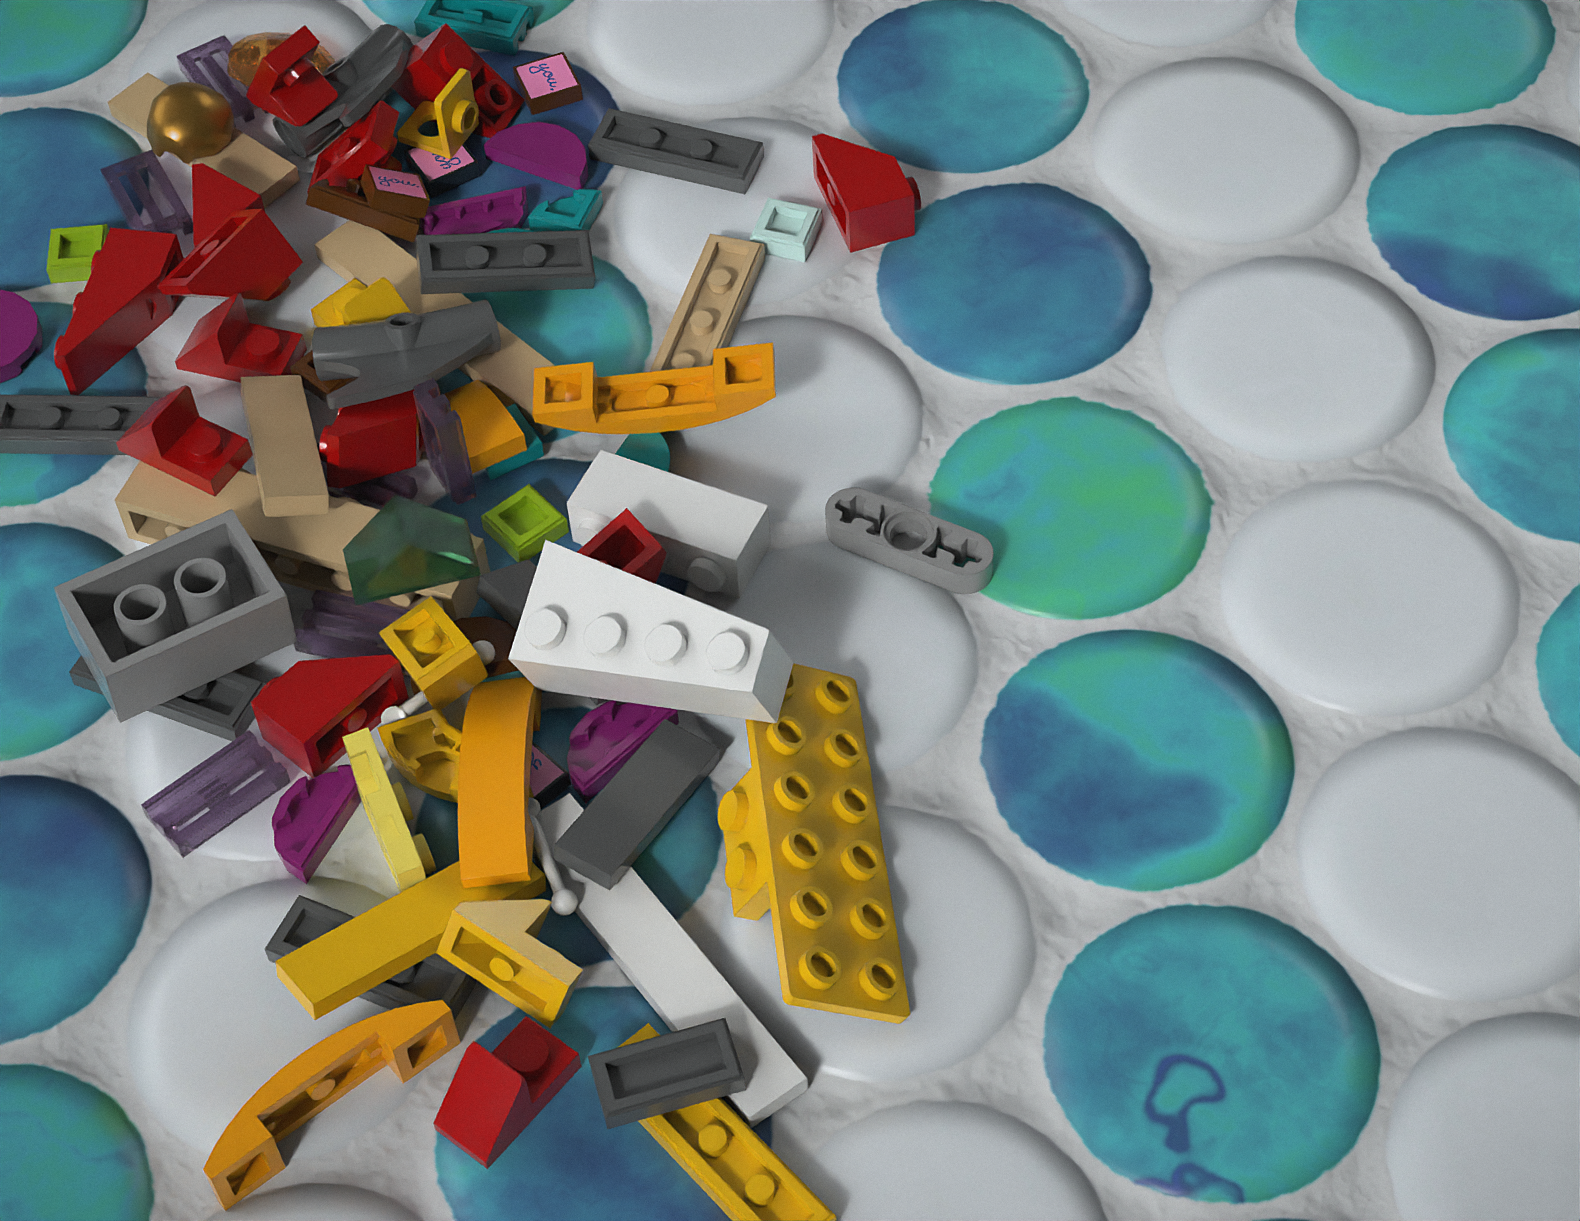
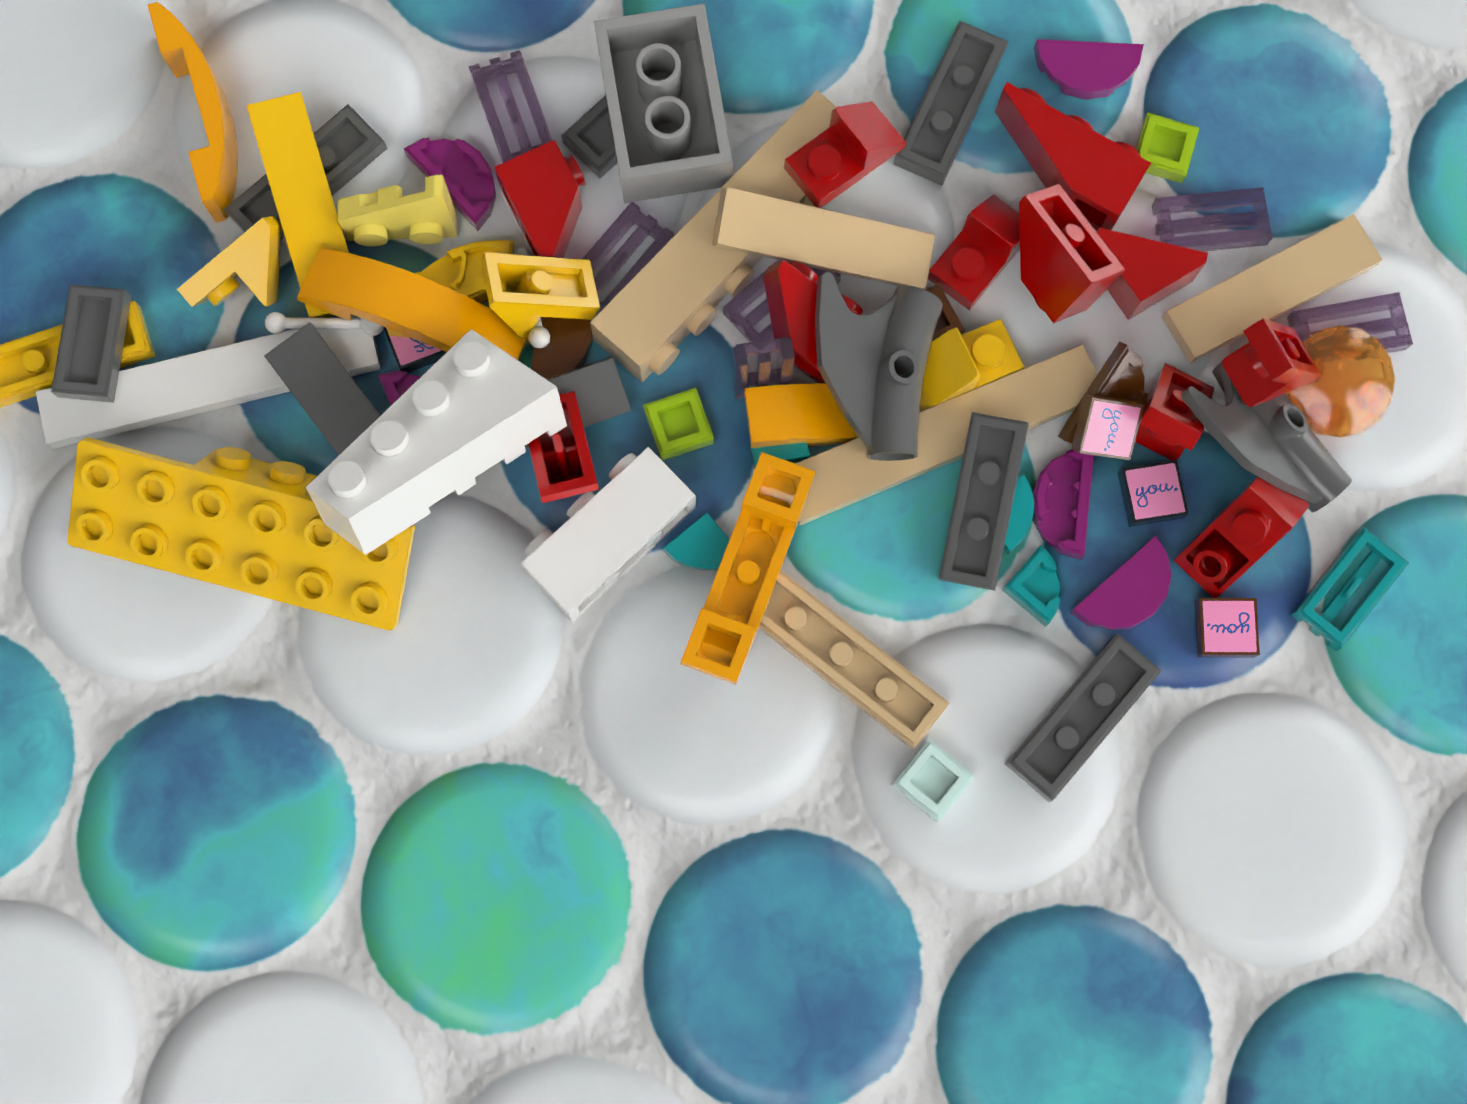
camera: 105 degrees right, 25 degrees up
pearl gold hair [146,82,234,164] -> none
clear green slope [342,495,481,606] -> none
yellow bracket [397,68,479,159] -> none
red slope [433,1016,582,1169] -> none
red slope [812,133,921,253] -> none
light grey beam [825,488,993,594] -> none

